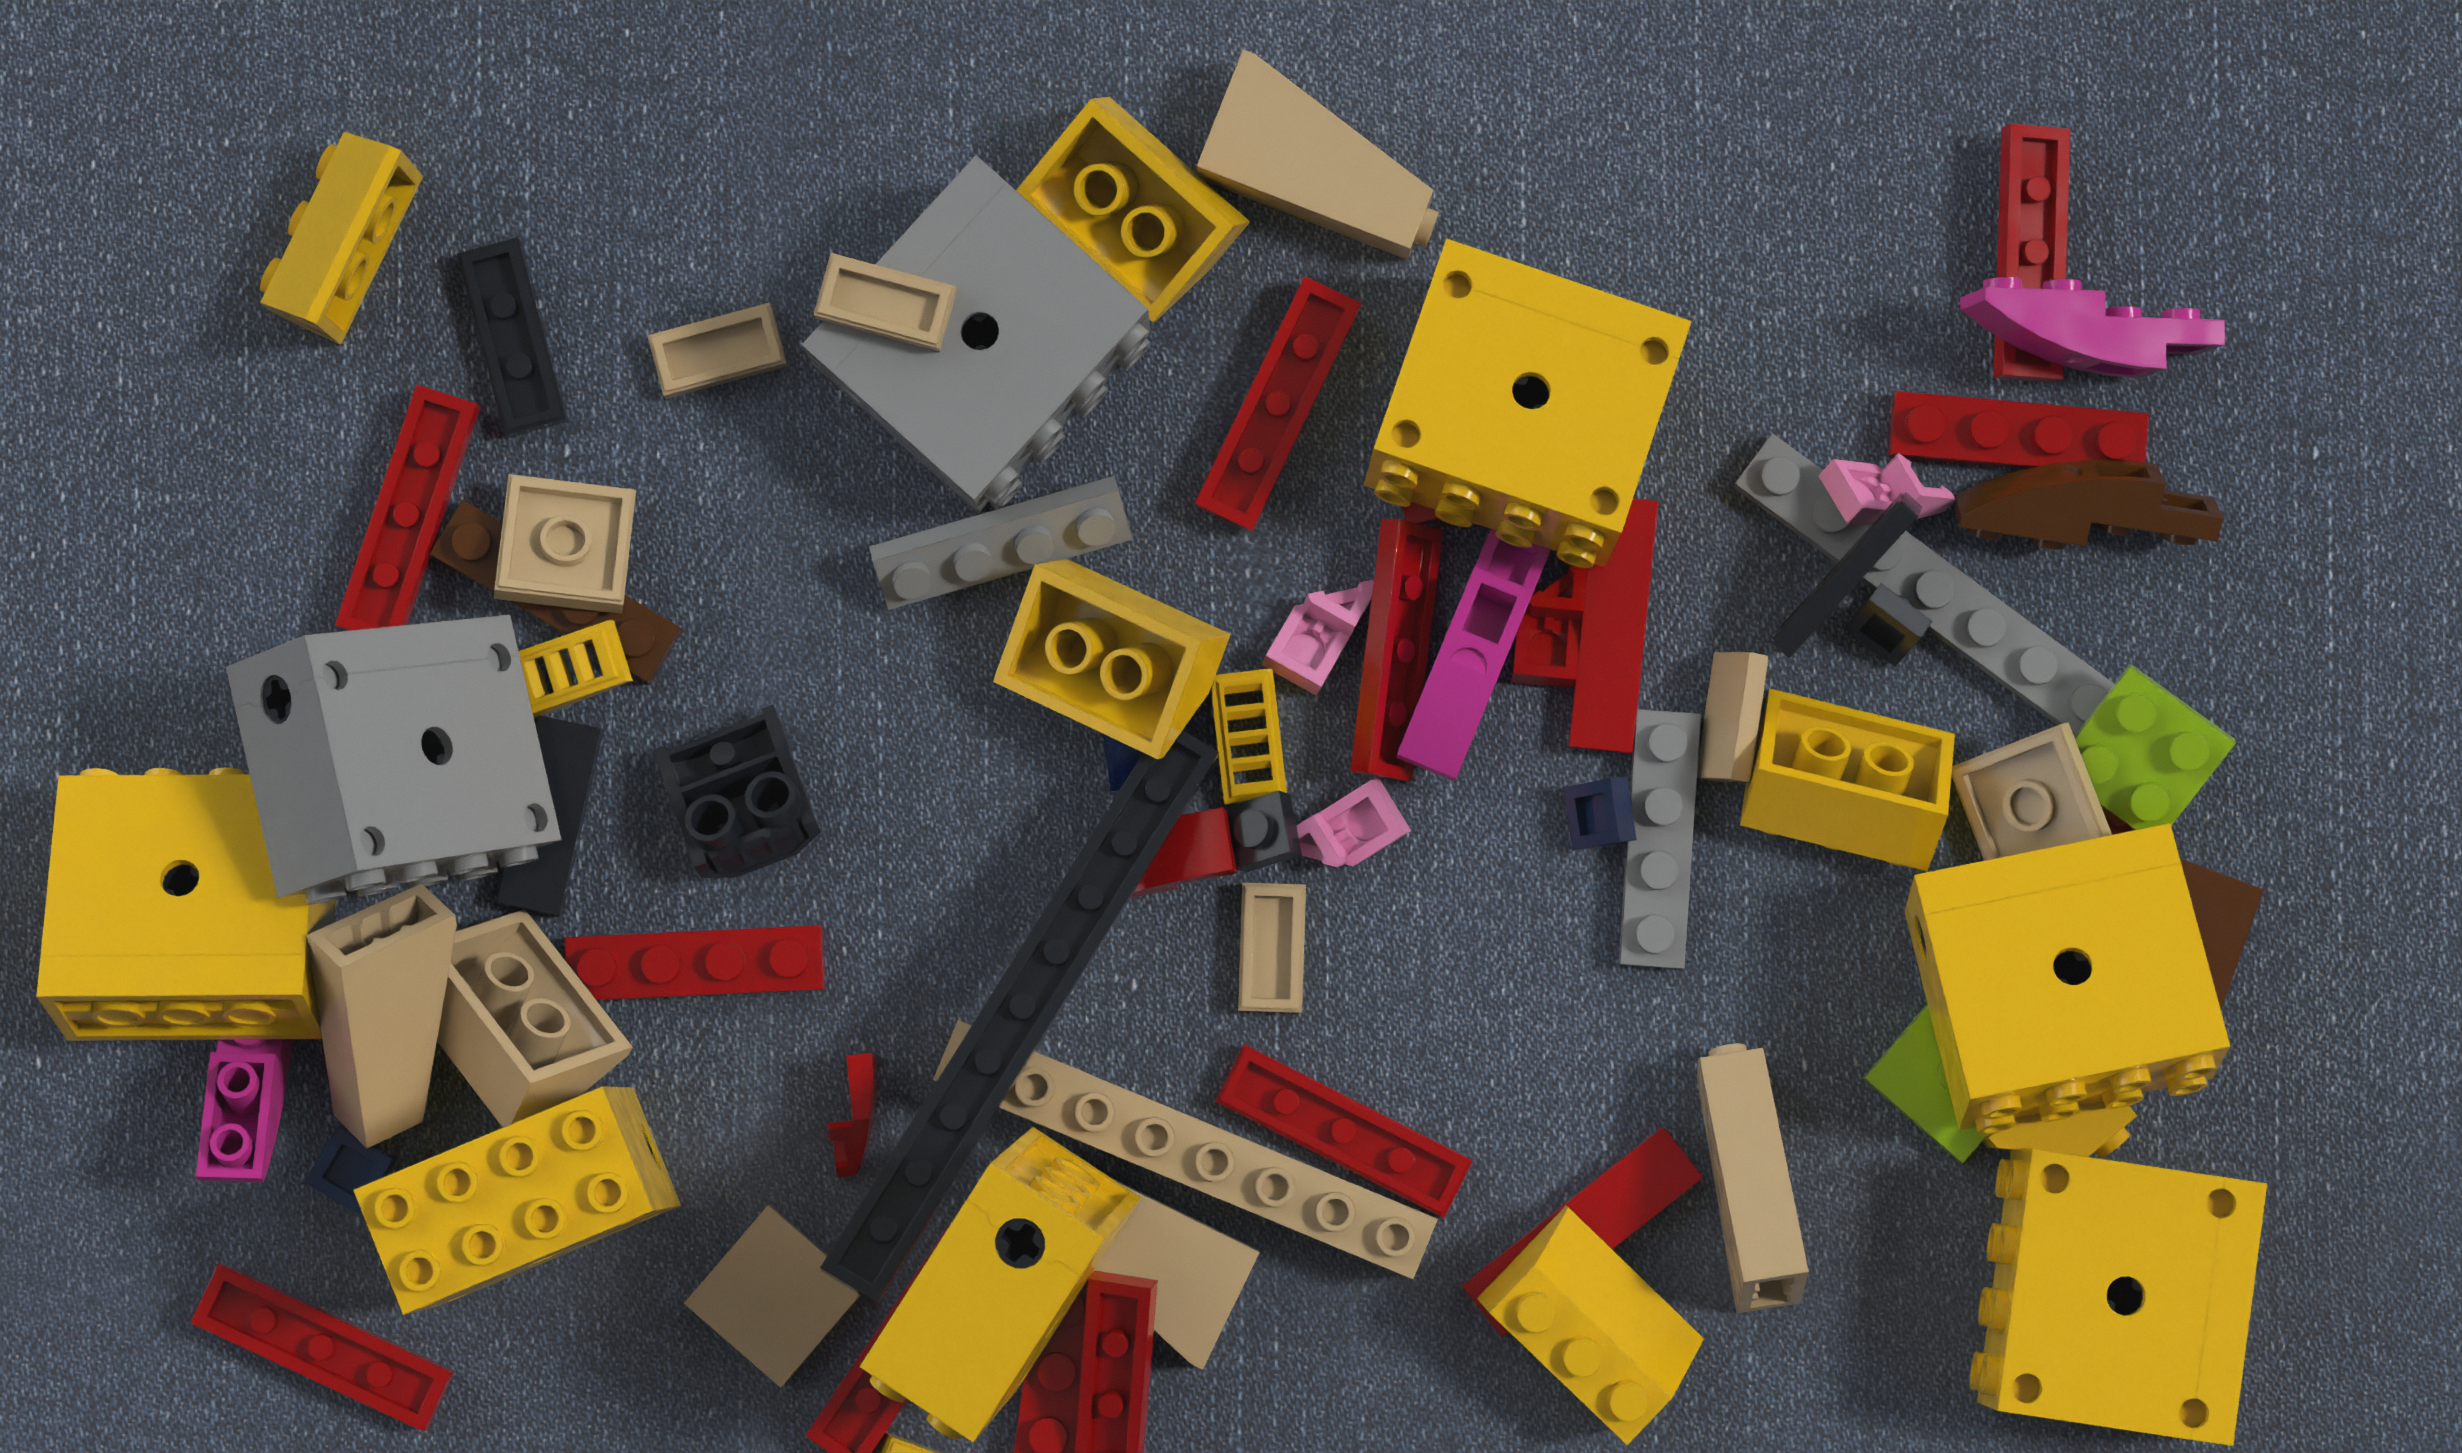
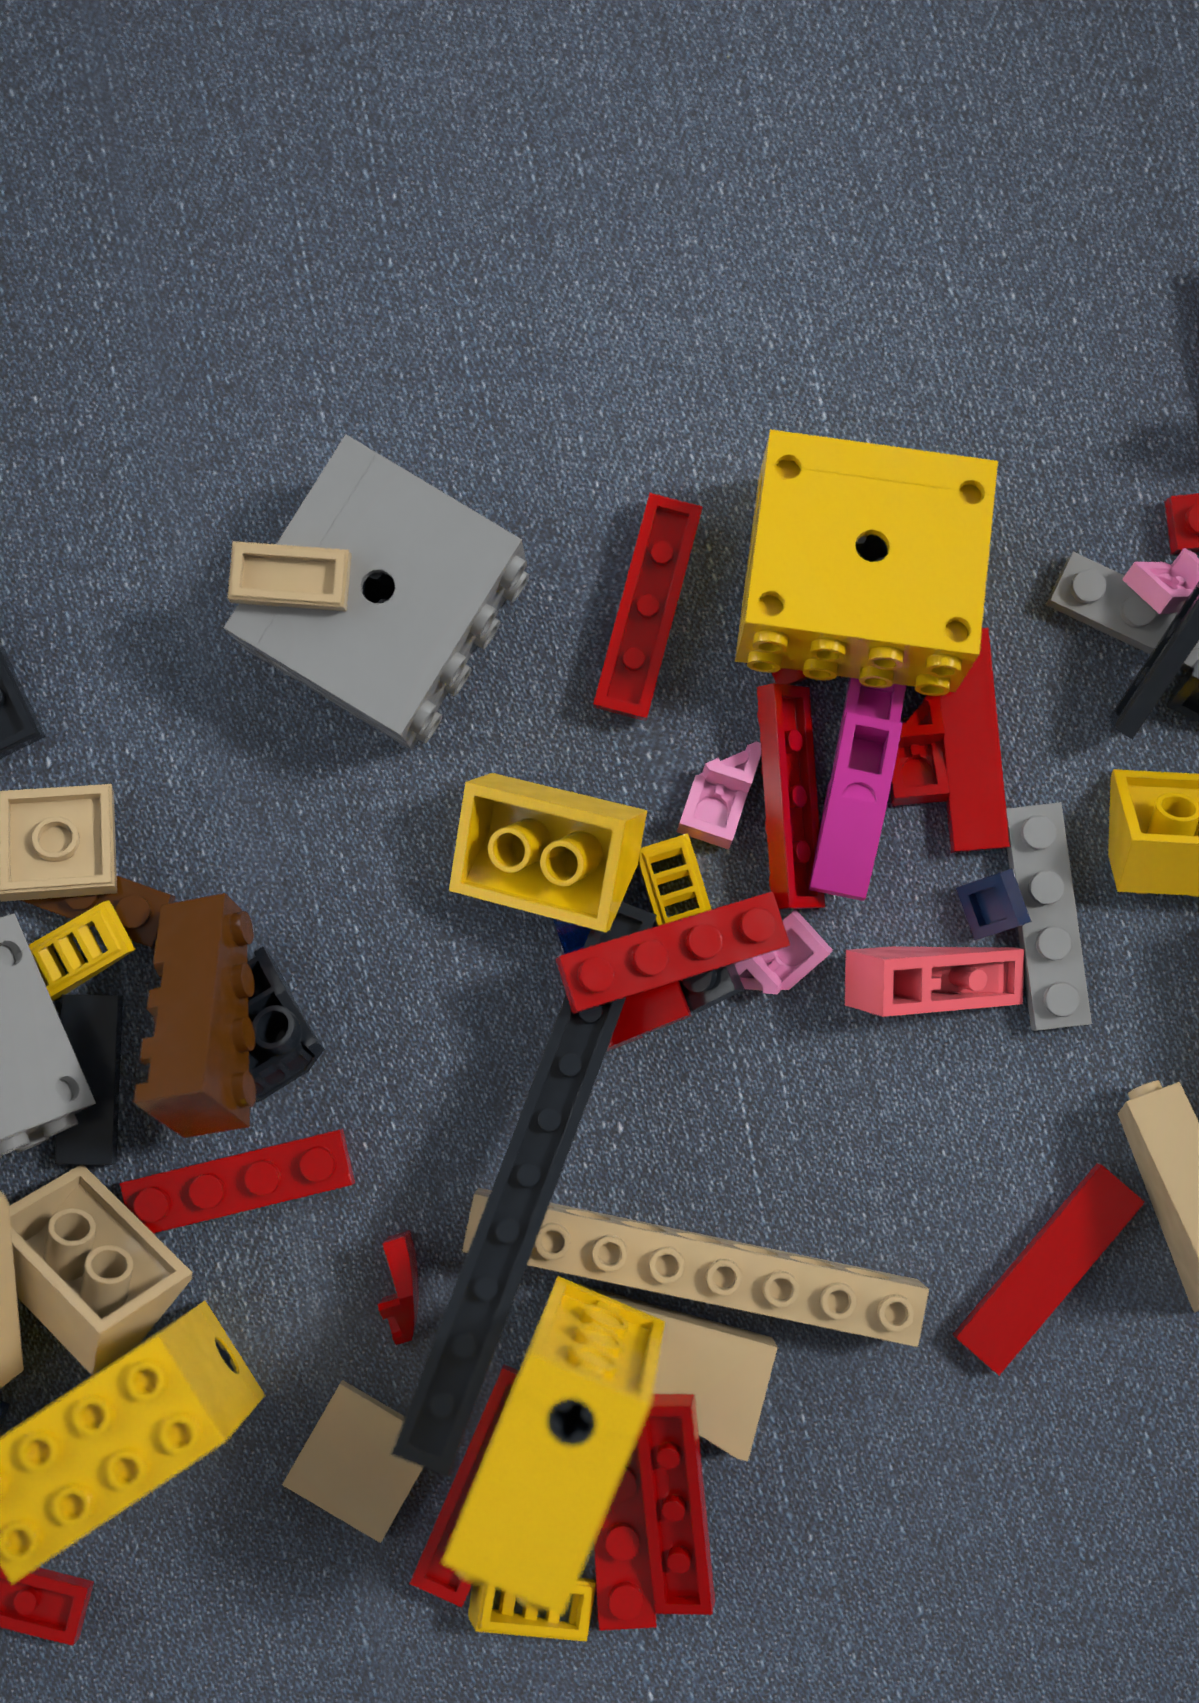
camera: 10 degrees left, 0 degrees up
tan tile [647,302,788,399] -> none
light grey plate [869,476,1133,610] -> none
yellow slope [1016,97,1250,322] -> none
tan slope [1197,49,1439,260] -> none
red tile [1215,1044,1473,1218] -> none
tan tile [1238,883,1306,1013] -> none
yellow slope [1477,1206,1704,1445] -> none
tan tile [1697,652,1769,782] -> none
none -> reddish brown wedge [134,893,256,1138]
none -> red plate [555,891,790,1014]
none -> coral slope [845,946,1024,1017]

